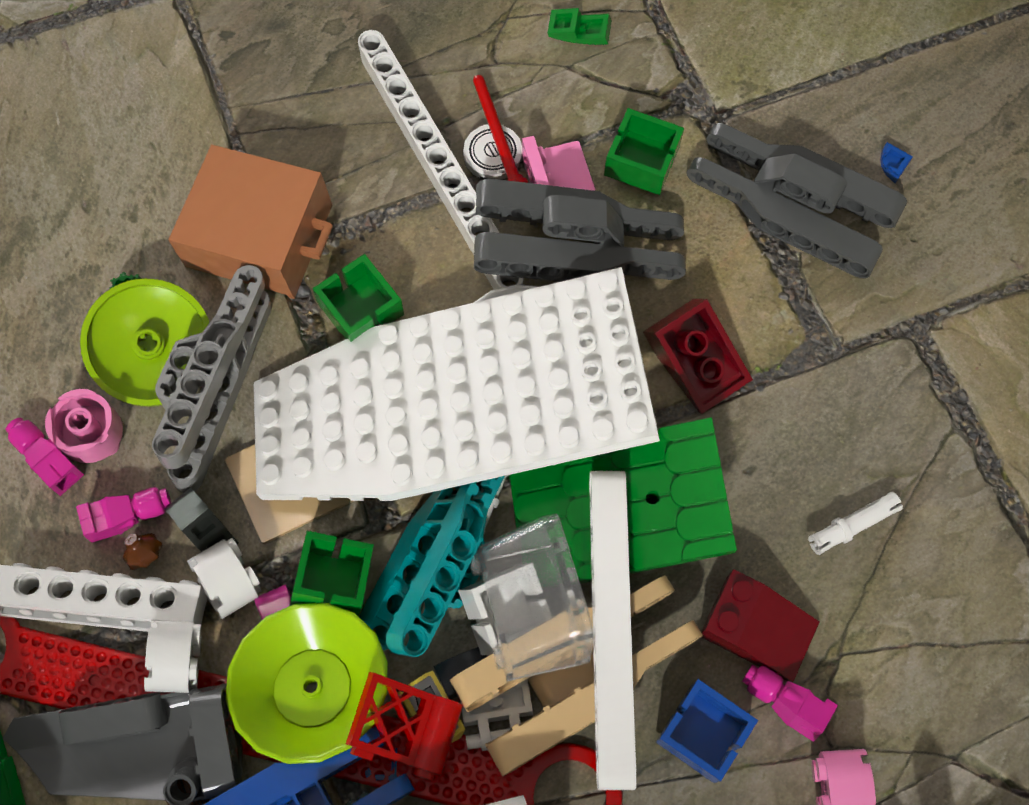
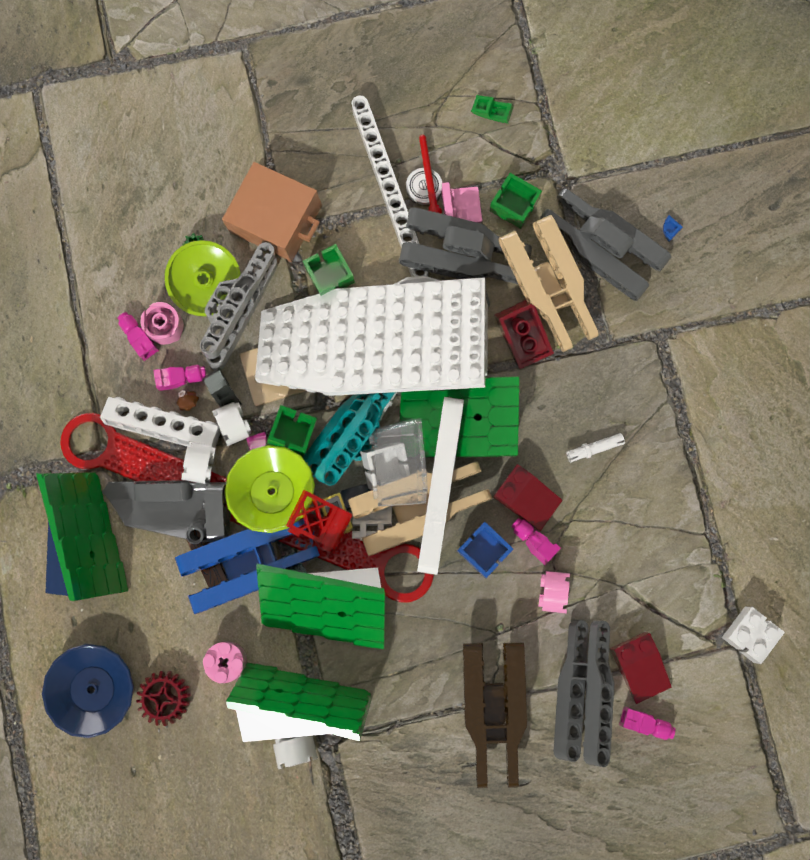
camera: 15 degrees right, 10 degrees up
none -> tan beam [498,215,599,352]

